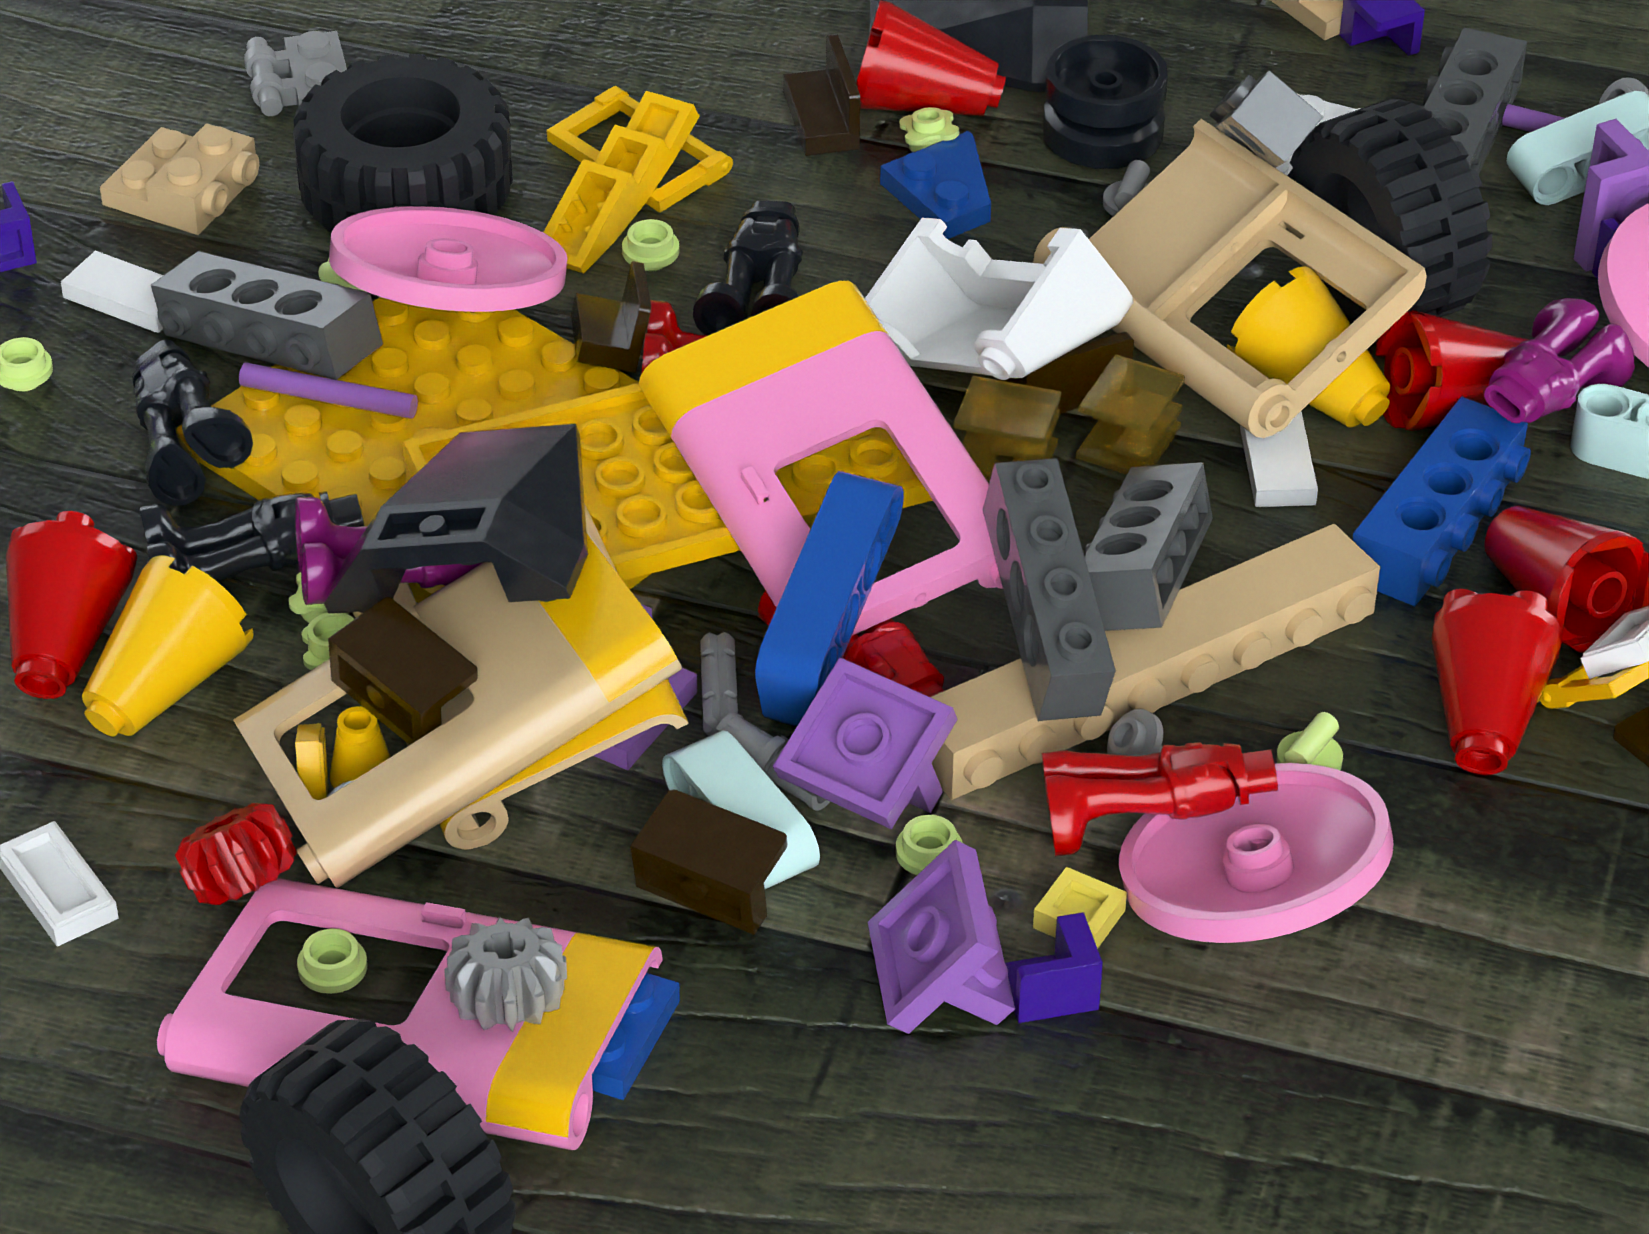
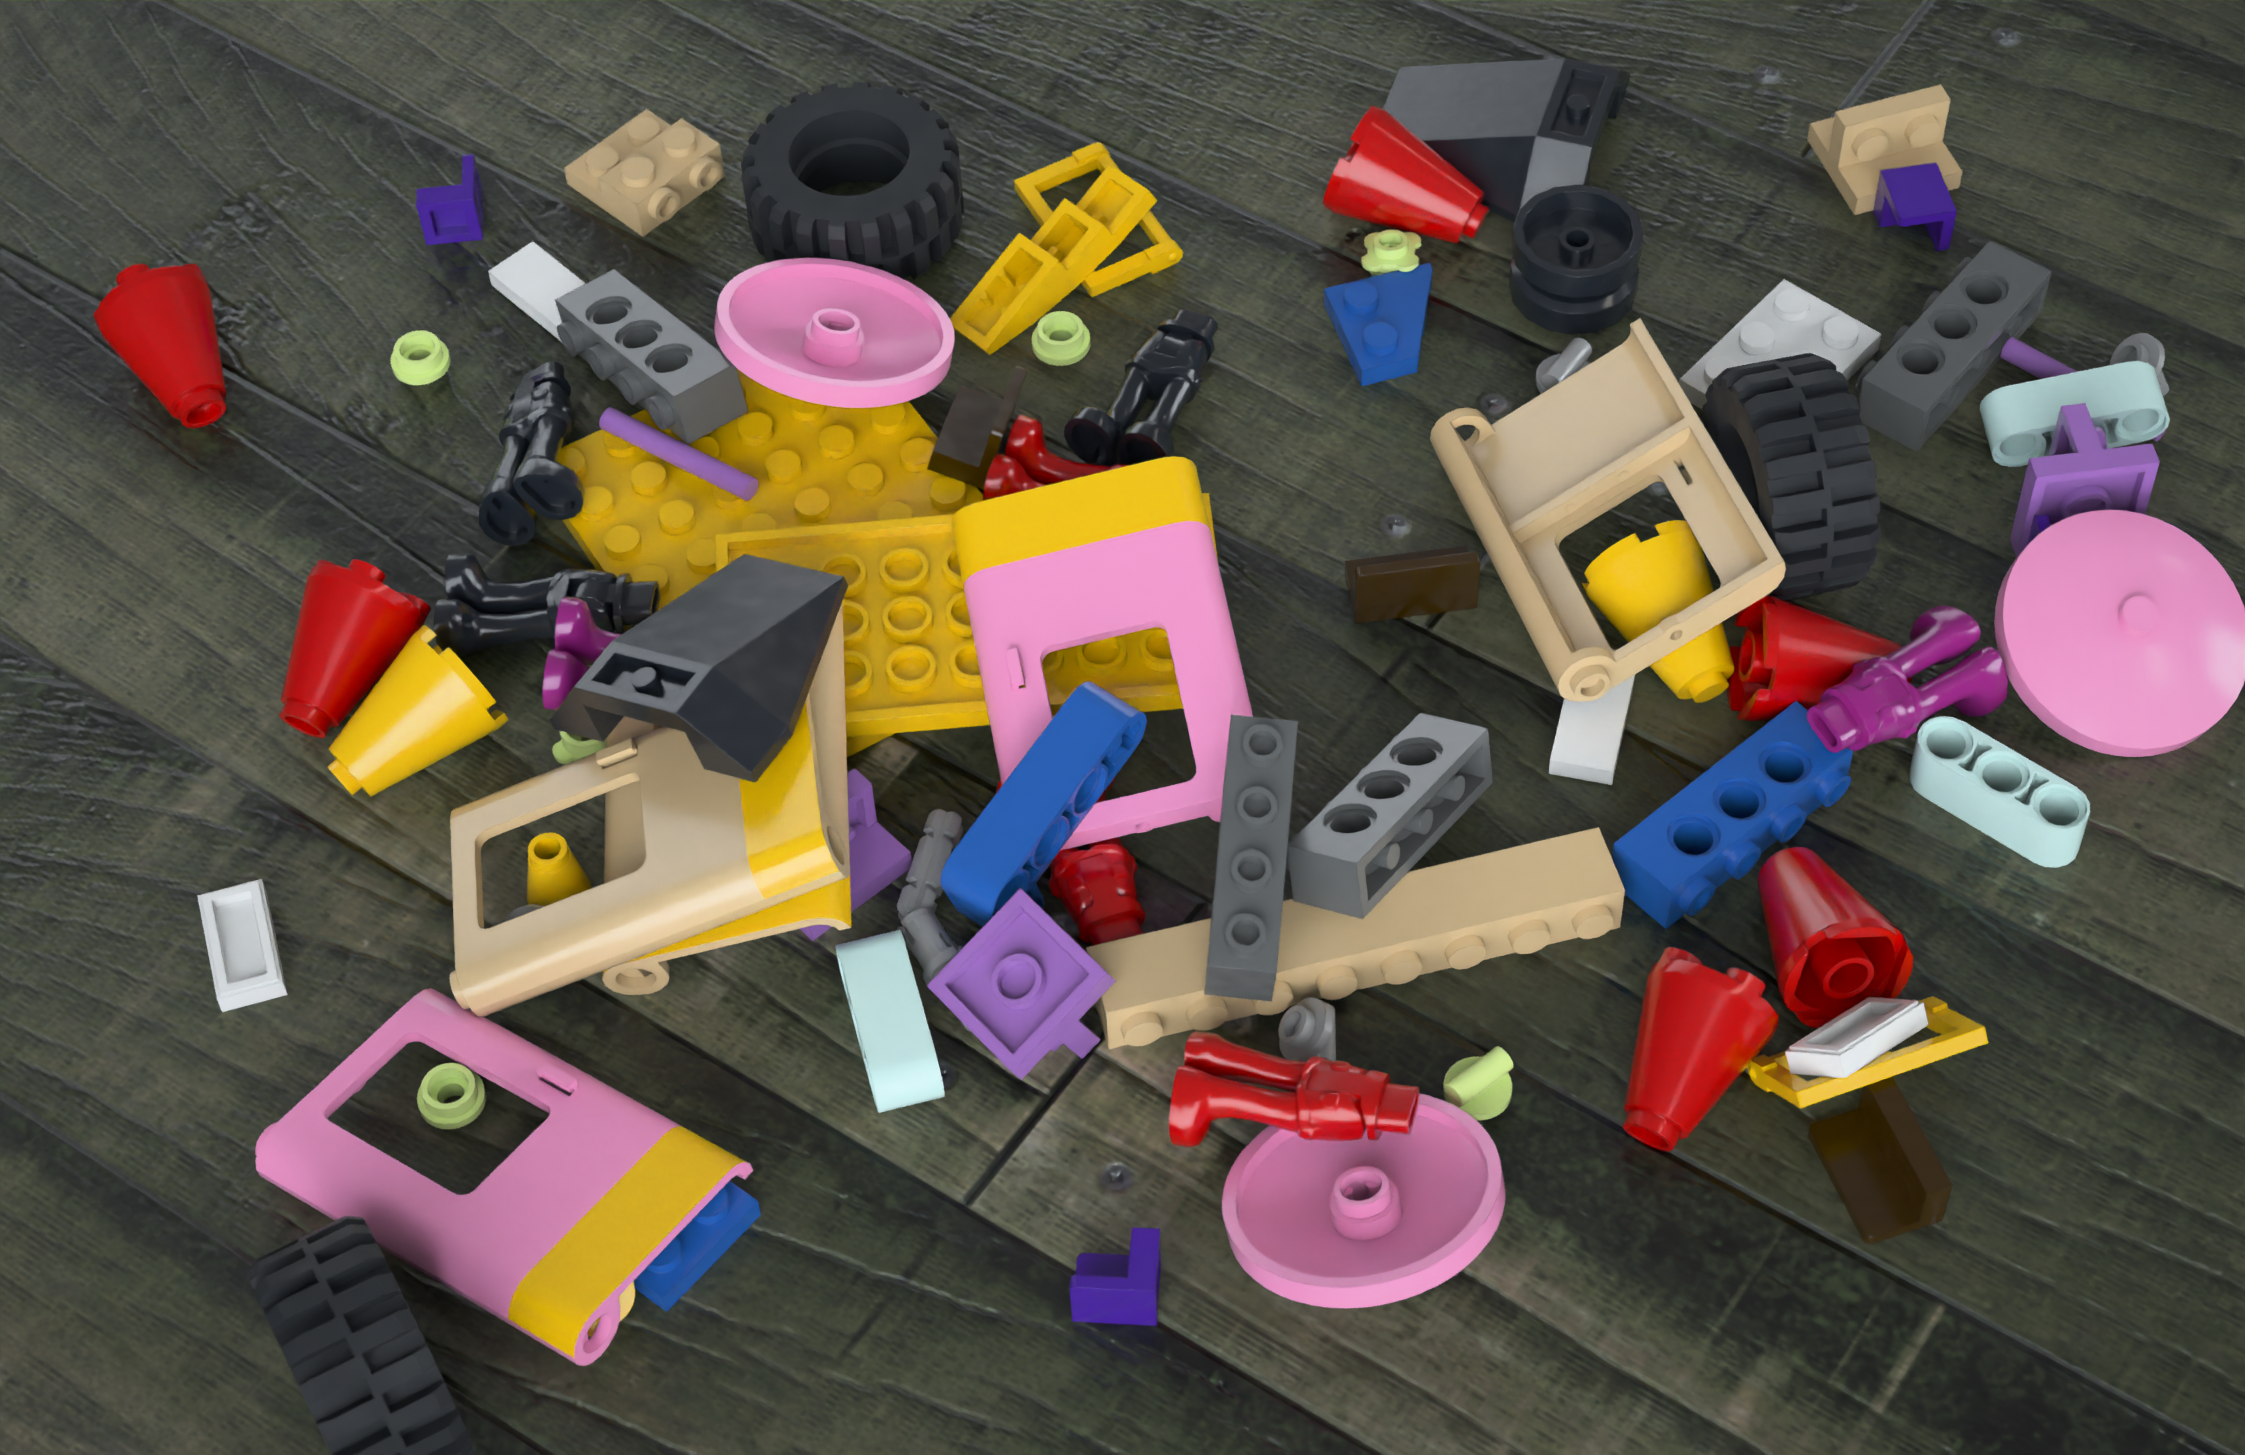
camera: 20 degrees right, 10 degrees up
red gear [175,803,297,905] -> none
light grey plate [244,31,347,116] -> none
yellow tile [295,723,329,800] -> none
dark brown panel [328,597,478,745] -> none
light grey gear [444,916,567,1032] -> none
dark brown panel [630,789,788,935] -> none
dark brown panel [783,34,860,156] -> none
white windscreen [865,218,1133,380] -> none
medium lavender bracket [868,840,1015,1034] -> none
yellowish green plate [896,815,963,875] -> none
clear yellow piece [954,376,1061,482] -> none
light yellow plate [1033,867,1127,949] -> none
clear yellow piece [1076,354,1185,474] -> none
brick [1209,70,1324,168] -> none

